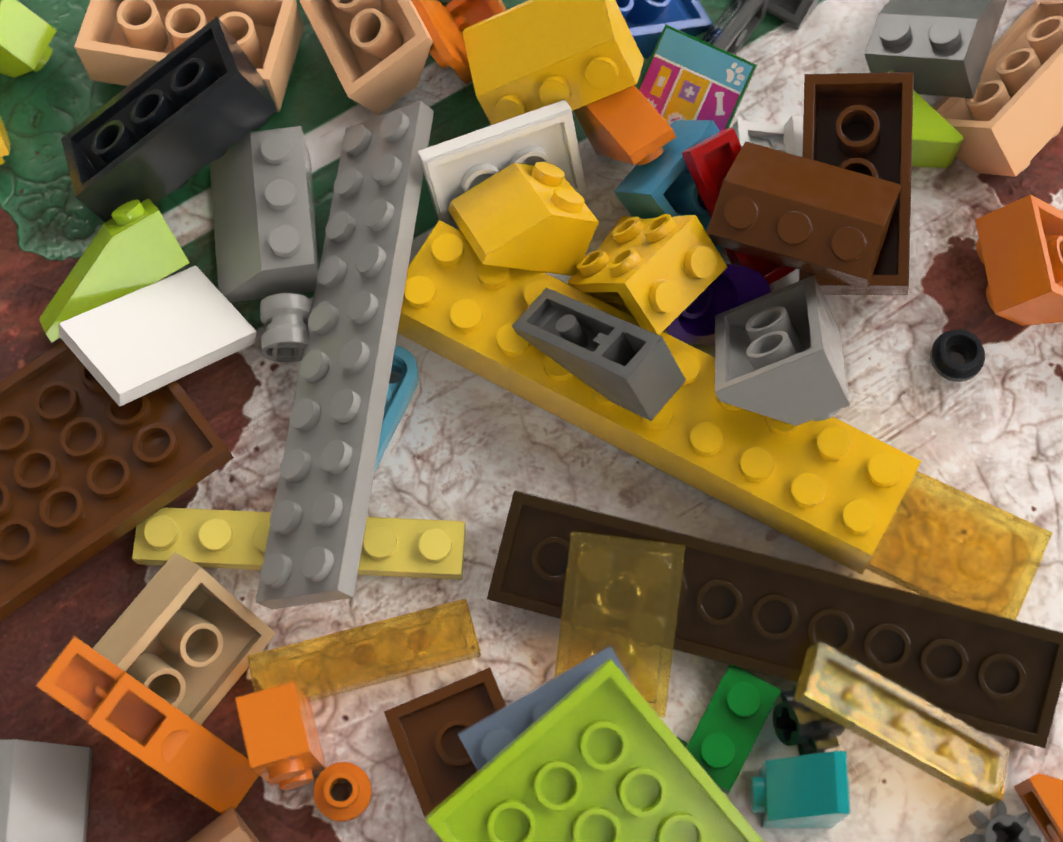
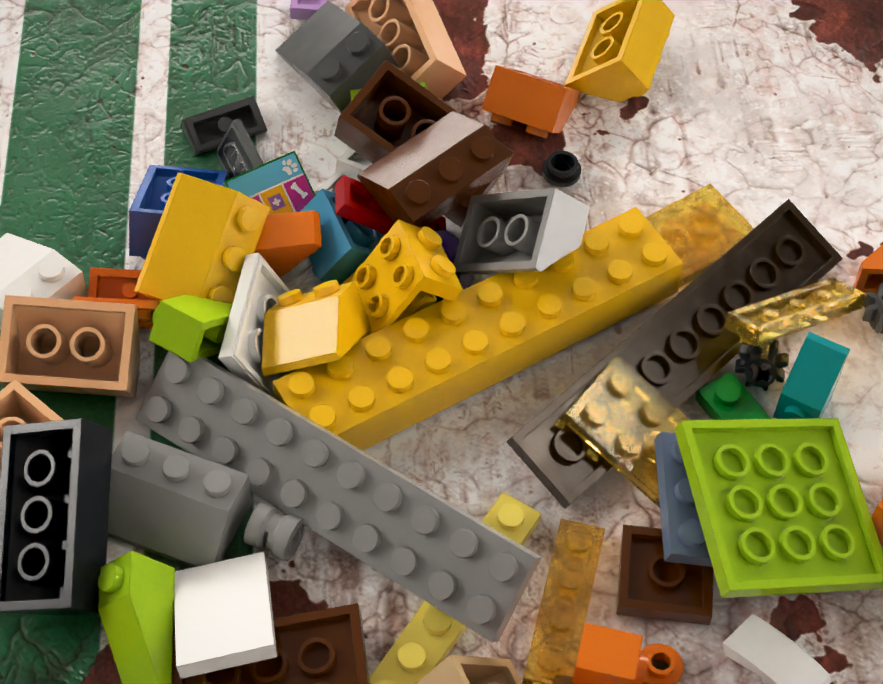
camera: 65 degrees left, 15 degrees down
dark grey slope [512,287,686,421] -> none
none -> lime slope [149,294,232,363]

